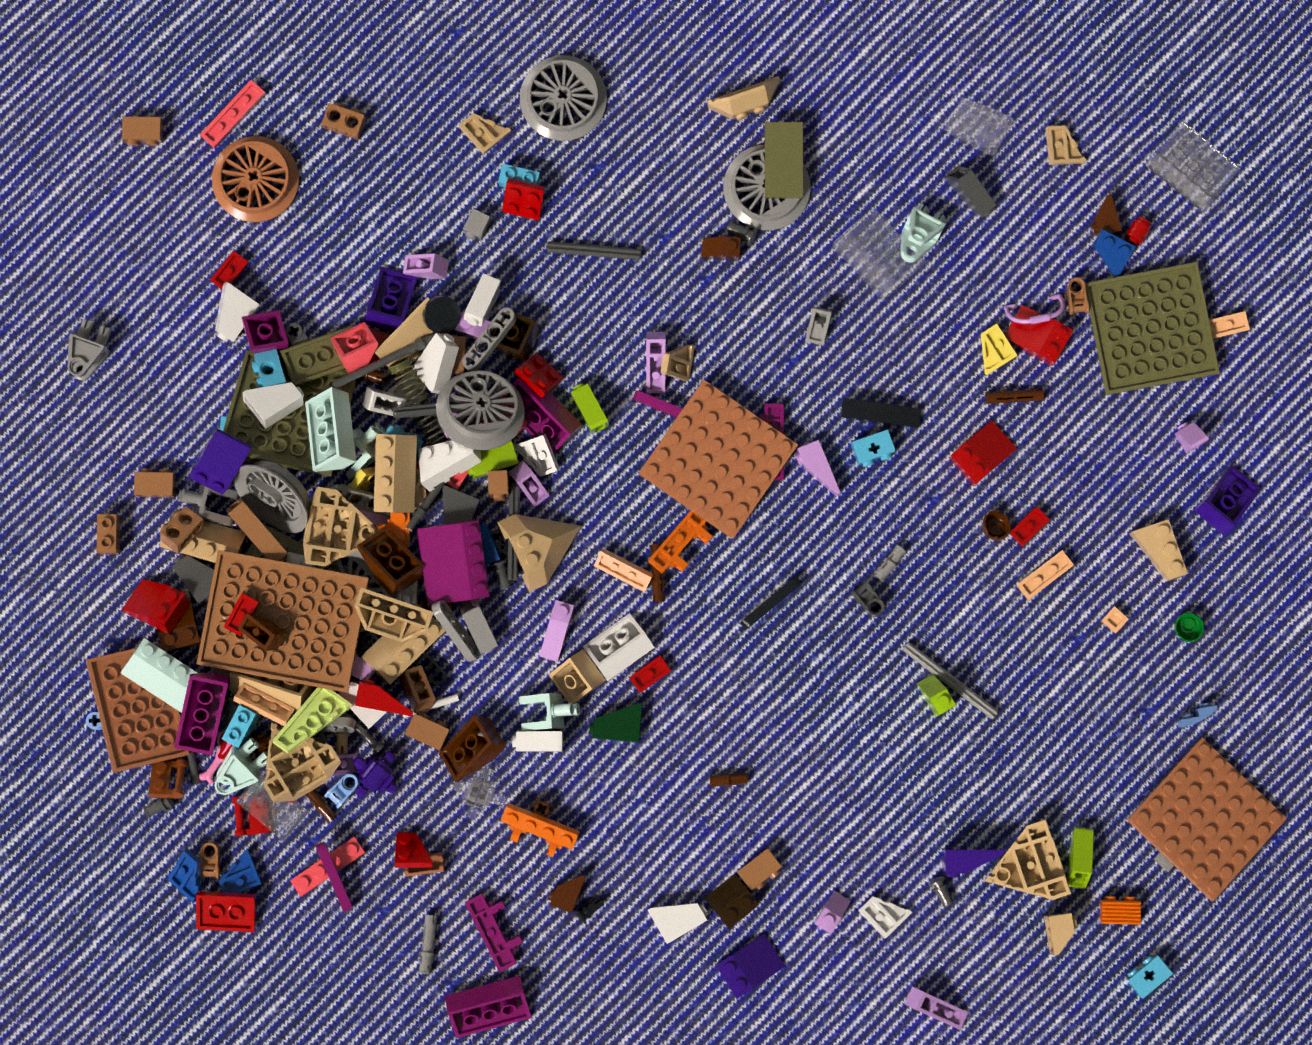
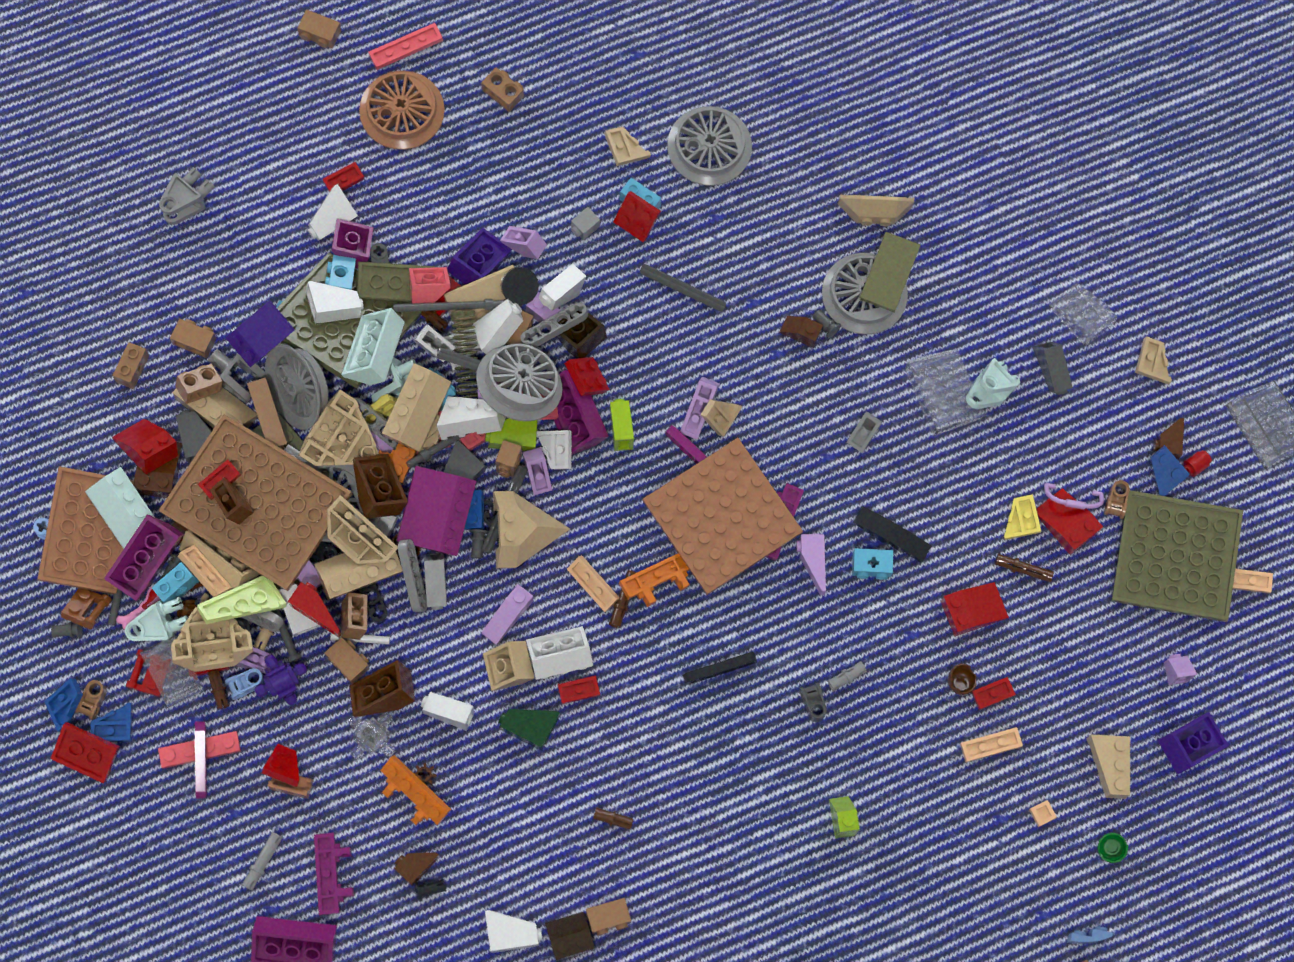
camera: 15 degrees right, 10 degrees down
light aqua piece [519,693,580,732] -> none
light grey axle [902,642,998,719] -> none

